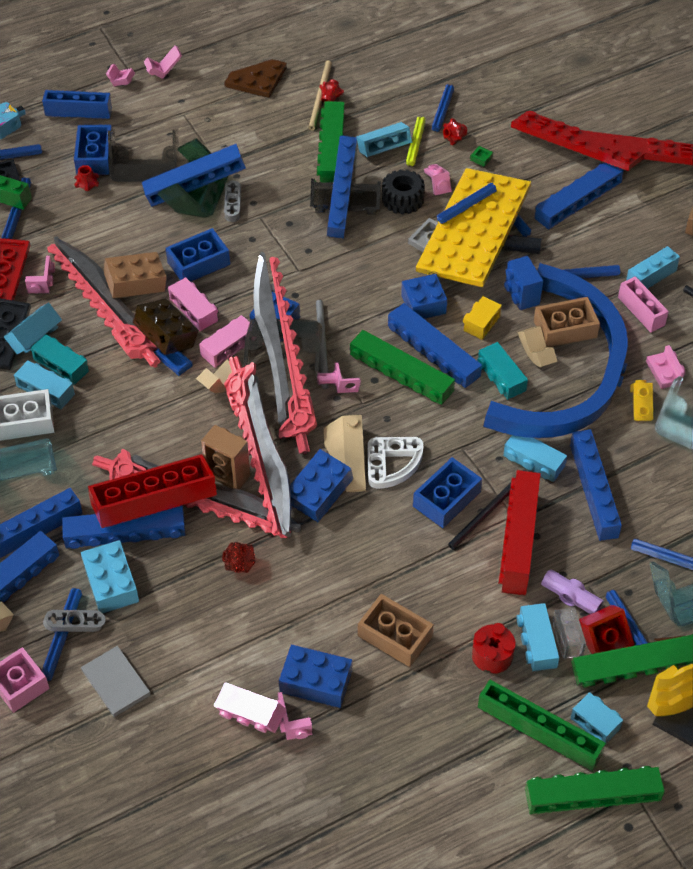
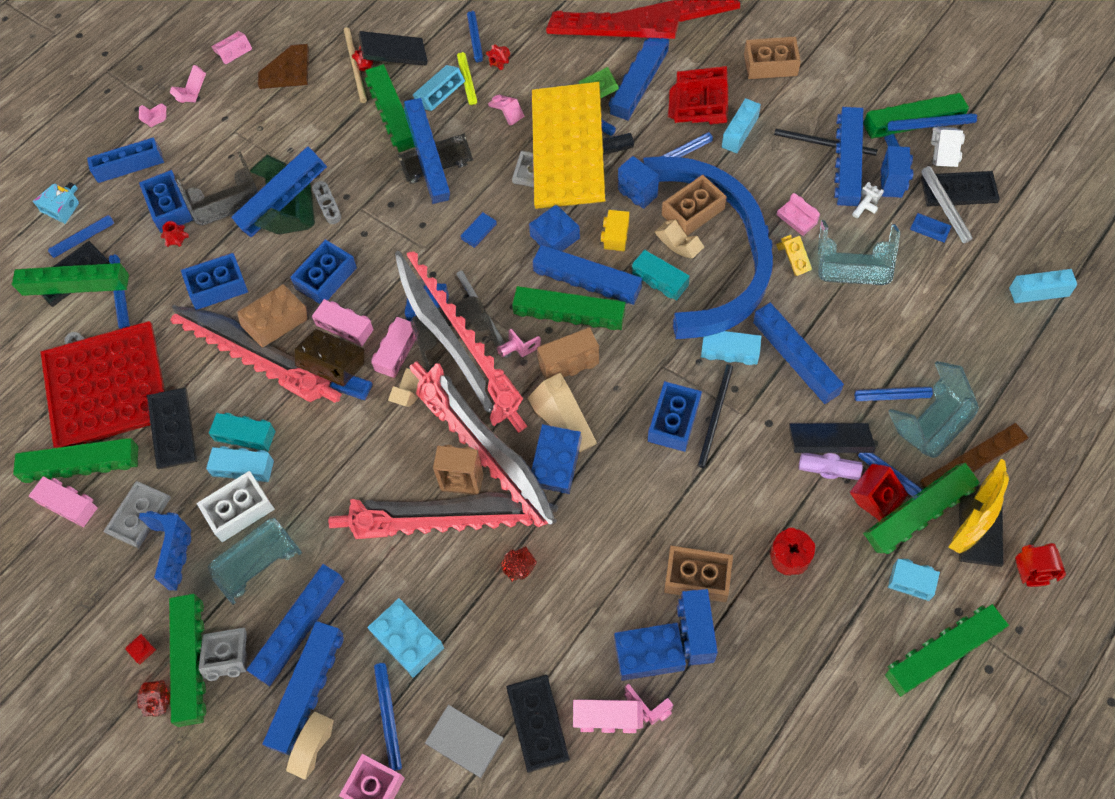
camera: 20 degrees left, 10 degrees up
medium azure brick [4,302,62,354] -> none
bright pink bracket [25,256,55,294] -> none
light grey beam [43,610,105,632] -> none
blue brick [62,505,186,549] -> none
red brick [88,454,217,528] -> none
white beam [368,437,423,489] -> none
black tyre [382,169,425,214] -> none
blue axle [437,183,496,224] -> none
green plate [470,146,493,167] -> none
green brick [478,680,606,771] -> none
red brick [498,470,541,596] -> none
medium azure brick [517,603,559,671] -> none
clear brick [552,607,586,659] -> none
bright pink brick [618,276,669,333] -> none
none -> blue brick [181,253,248,310]
none -> bright pink bracket [211,31,252,64]
none -> black tile [358,31,428,66]
none -> blue tile [460,212,497,248]
none -> black tile [506,675,570,773]
none -> medium nougat brick [537,327,599,380]
none -> bright green tile [579,67,619,98]
none -> red slope [668,66,729,124]
none -> blue brick [677,589,718,666]
none -> black tile [789,423,876,453]

